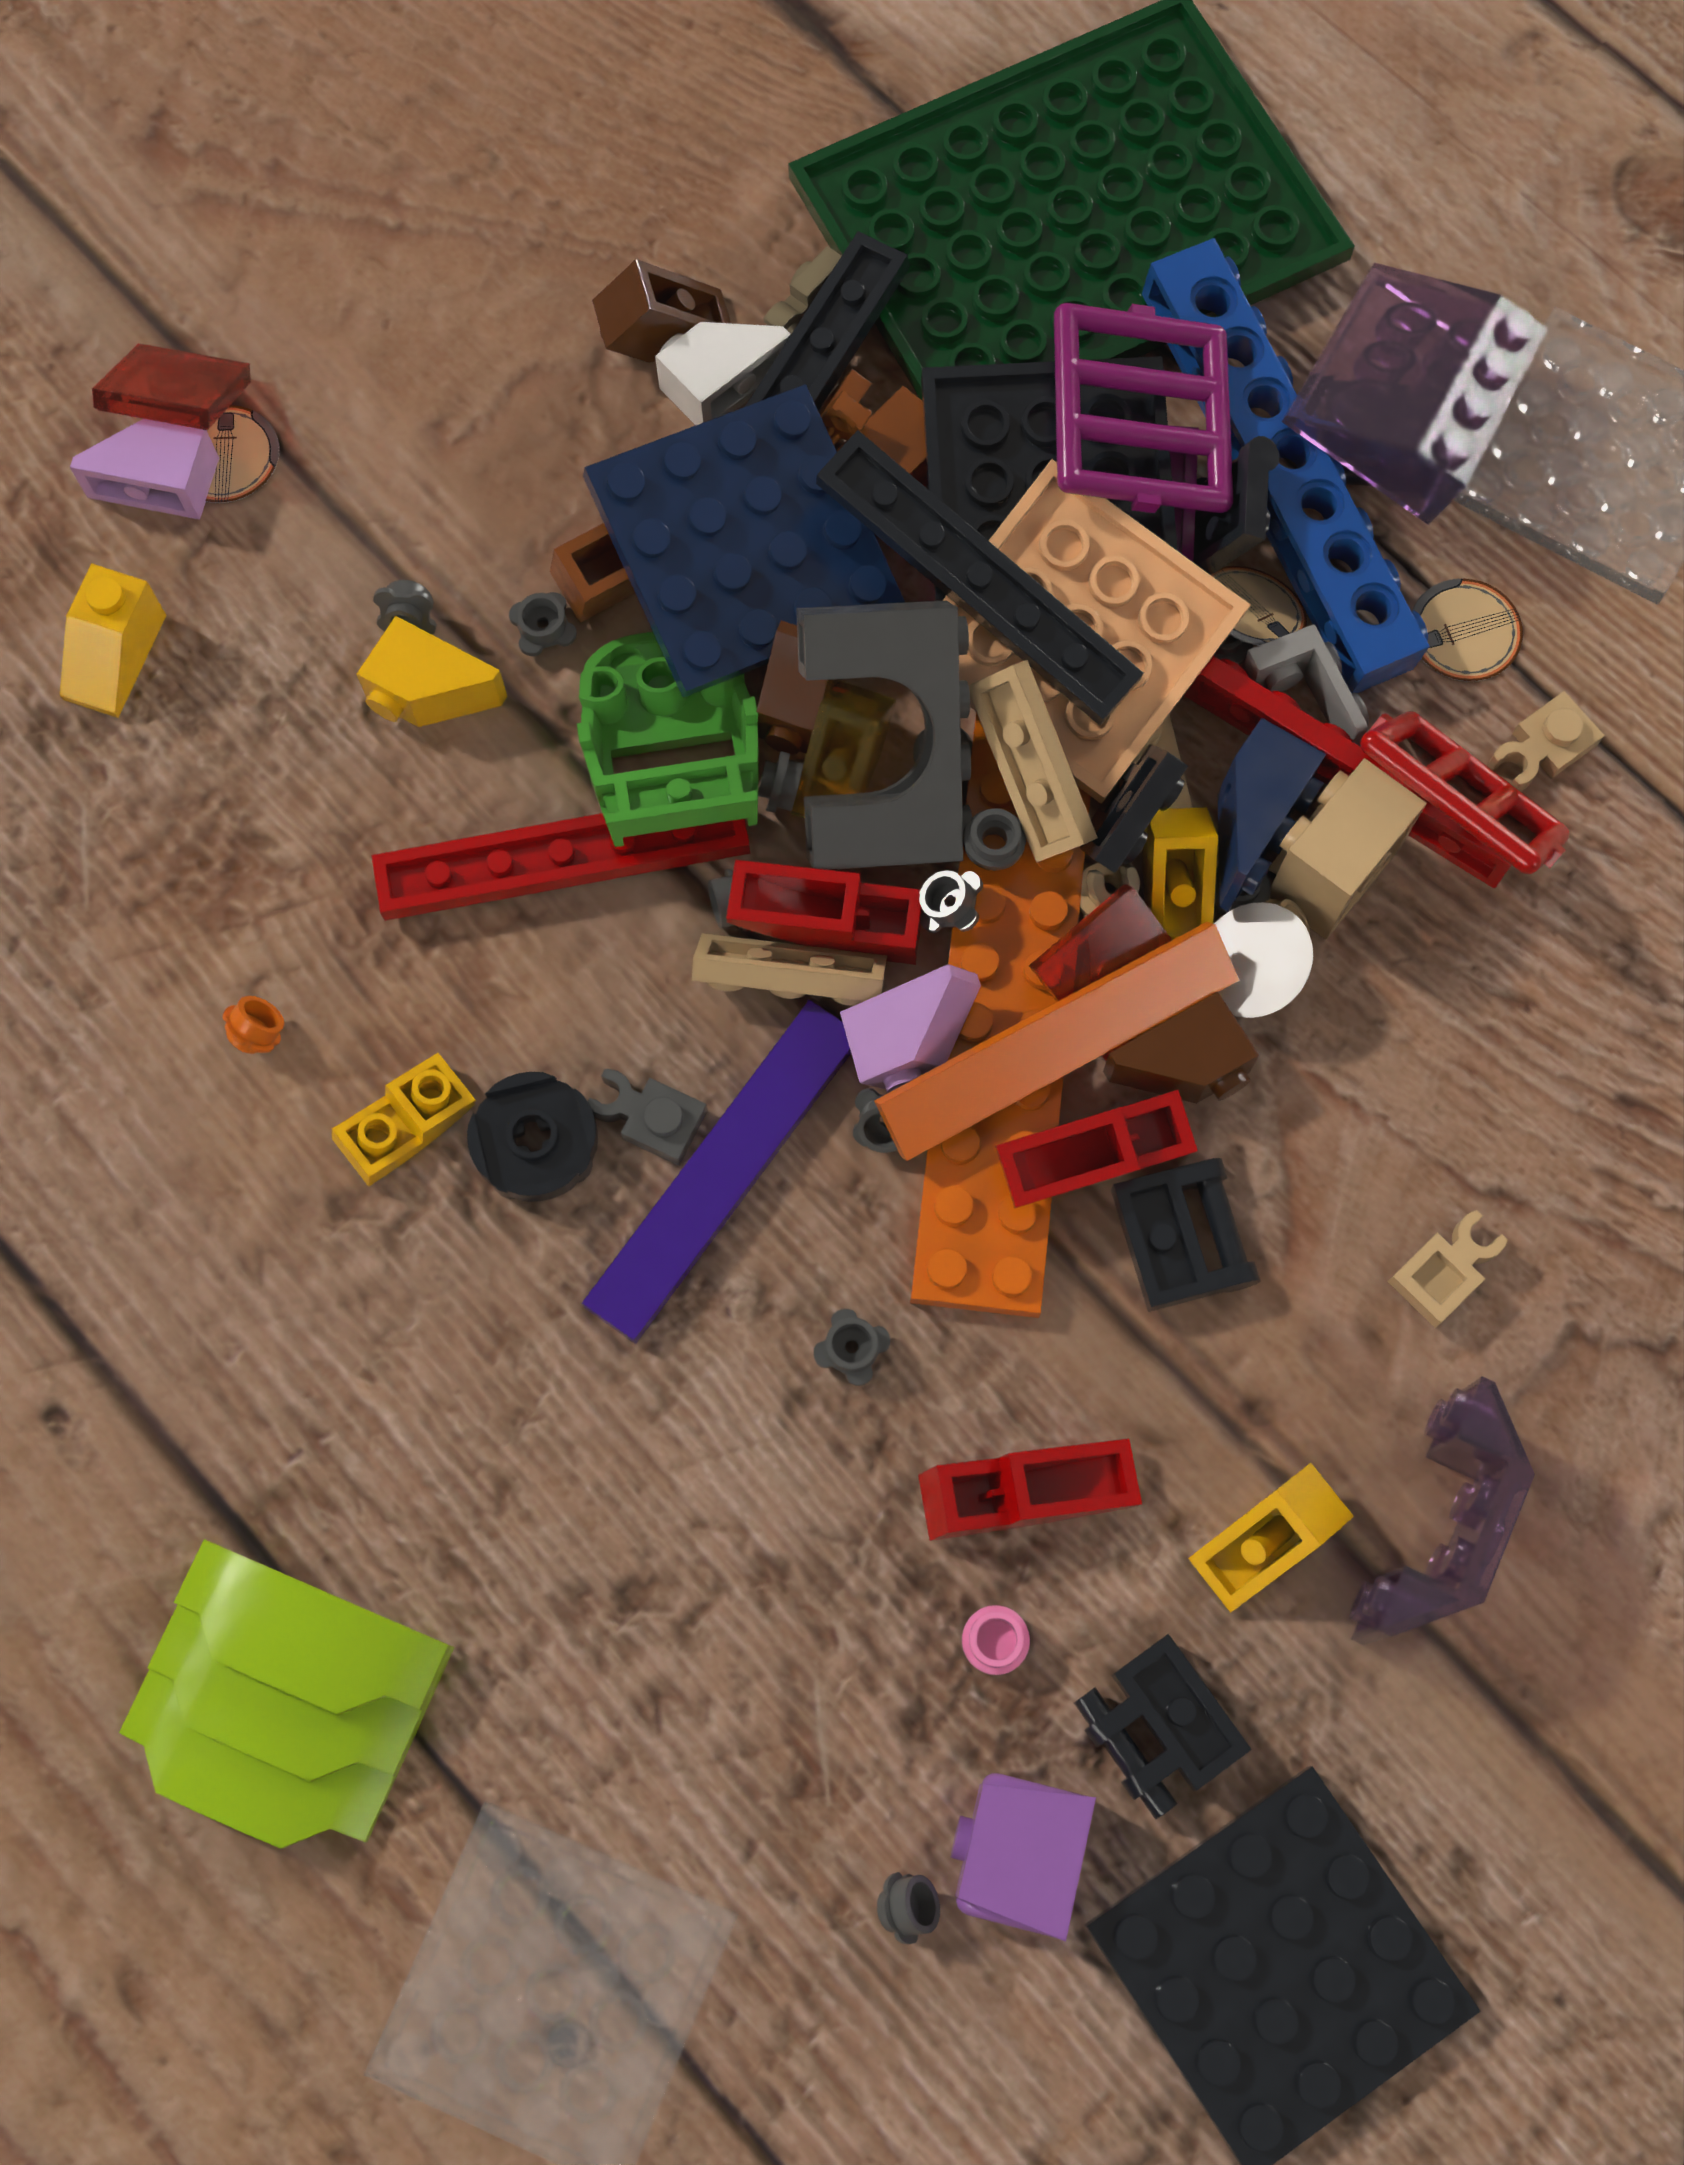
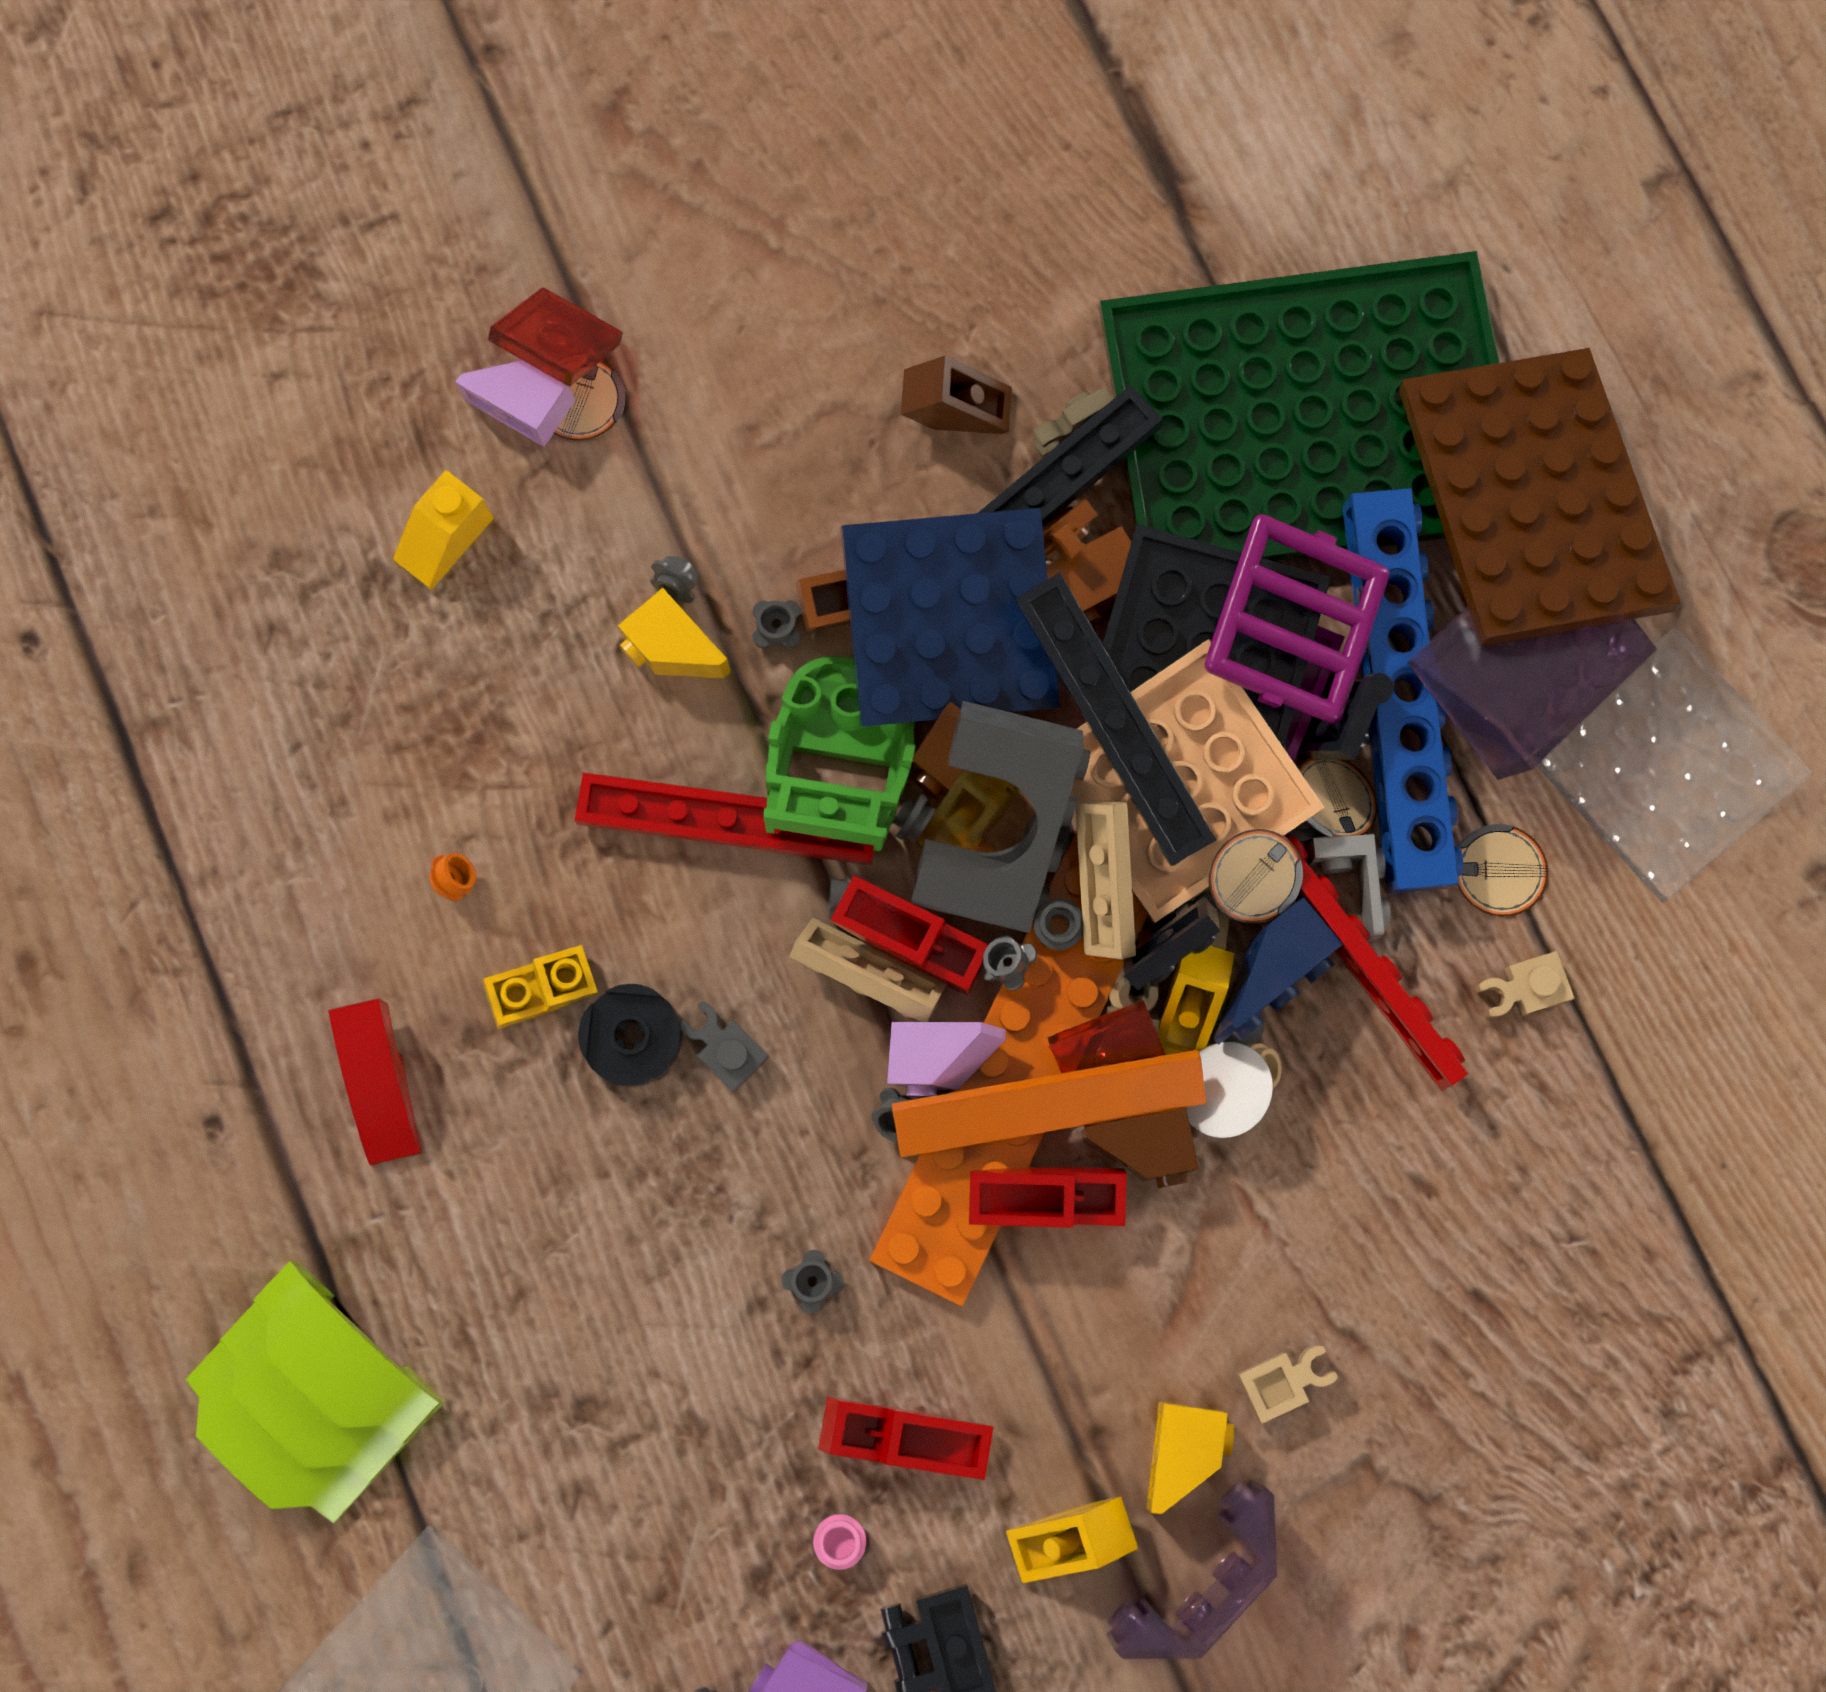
camera: 20 degrees right, 5 degrees up
dark purple tile [582,1000,851,1344] -> none
white slope [655,322,791,425] -> none
black plate [1111,1158,1261,1312] -> none
tan brick [1269,758,1427,940] -> none
red bar [1360,711,1569,874] -> none
none -> red slope [328,998,421,1166]
none -> yellow slope [1146,1402,1234,1514]
none -> tan sticker [1209,829,1303,923]
none -> reddish brown plate [1399,348,1681,647]

